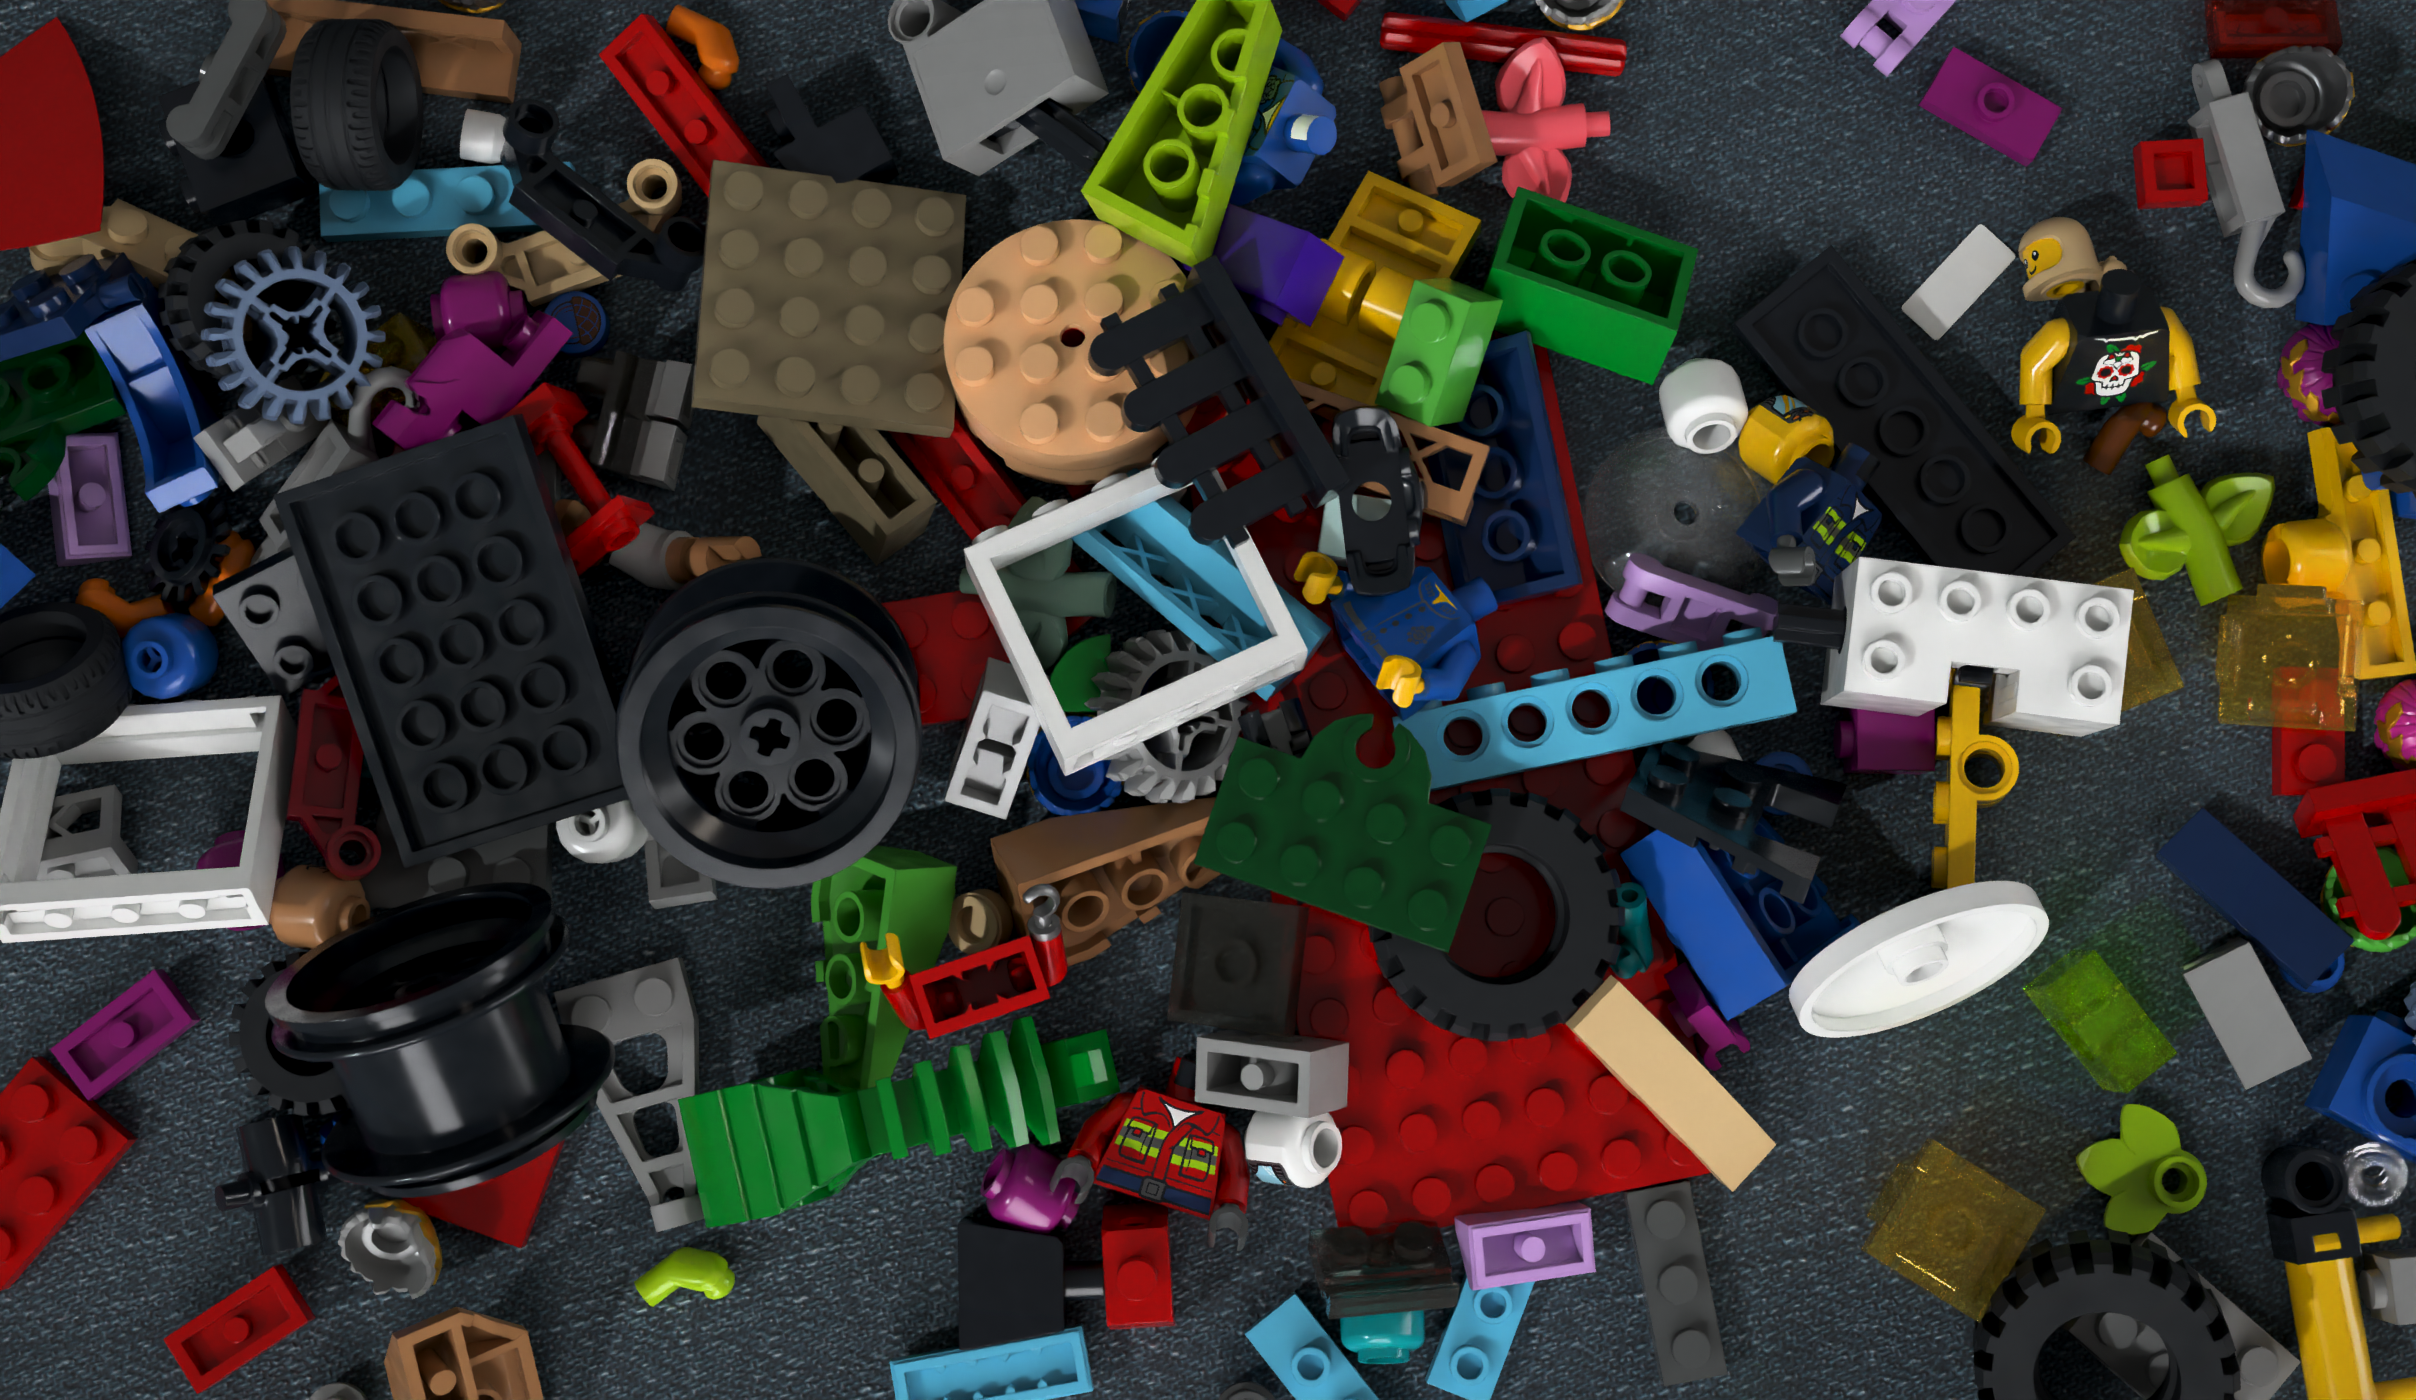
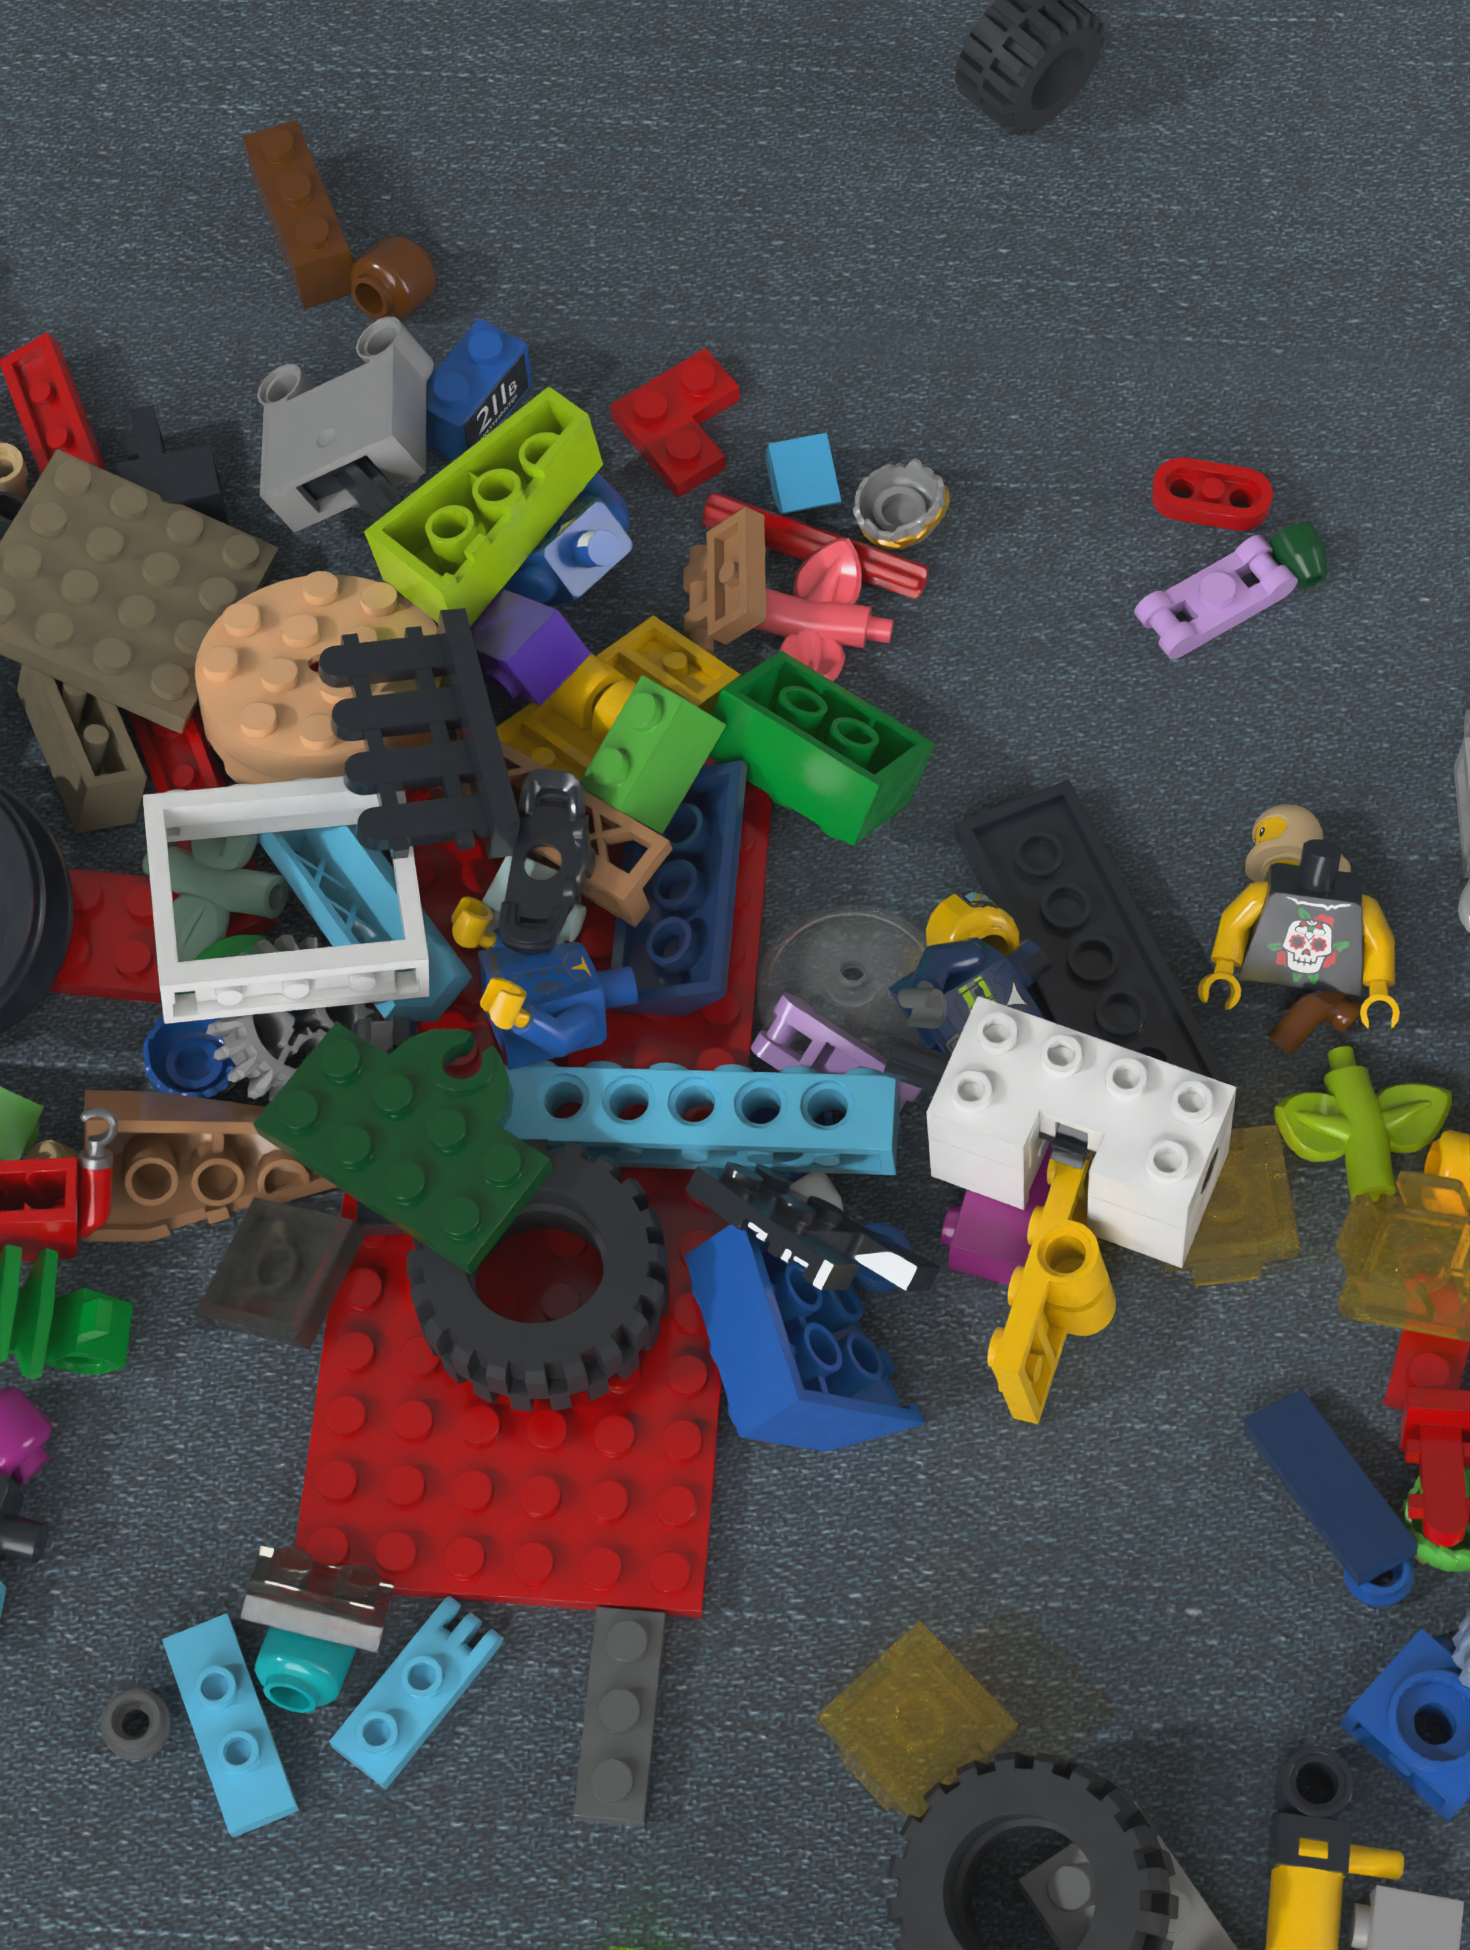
camera: 20 degrees right, 20 degrees down
orange arm [666,4,740,90] -> none
light grey brick [944,657,1050,820] -> none
torso [1049,1056,1251,1251] -> none
red torso [1101,1202,1175,1330] -> none
light grey brick [1195,1027,1349,1118] -> none
white head [1244,1111,1342,1188] -> none
lavender slope [1454,1200,1596,1291] -> none
tan slope [1565,975,1776,1192] -> none
teal arm [1609,882,1654,979] -> none
white head [1659,358,1748,454] -> none
magenta plate [1664,961,1750,1071] -> none
white dish [1789,881,2049,1038] -> none
white sticker [1902,224,2016,340] -> none
magenta plate [1918,47,2063,167] -> none
clear neon green brick [2023,950,2177,1094] -> none
lime plate [2076,1104,2207,1235] -> none
red plate [2133,138,2208,209] -> none
light grey hinge [2181,936,2312,1090] -> none
clear plate [2341,1142,2409,1206] -> none

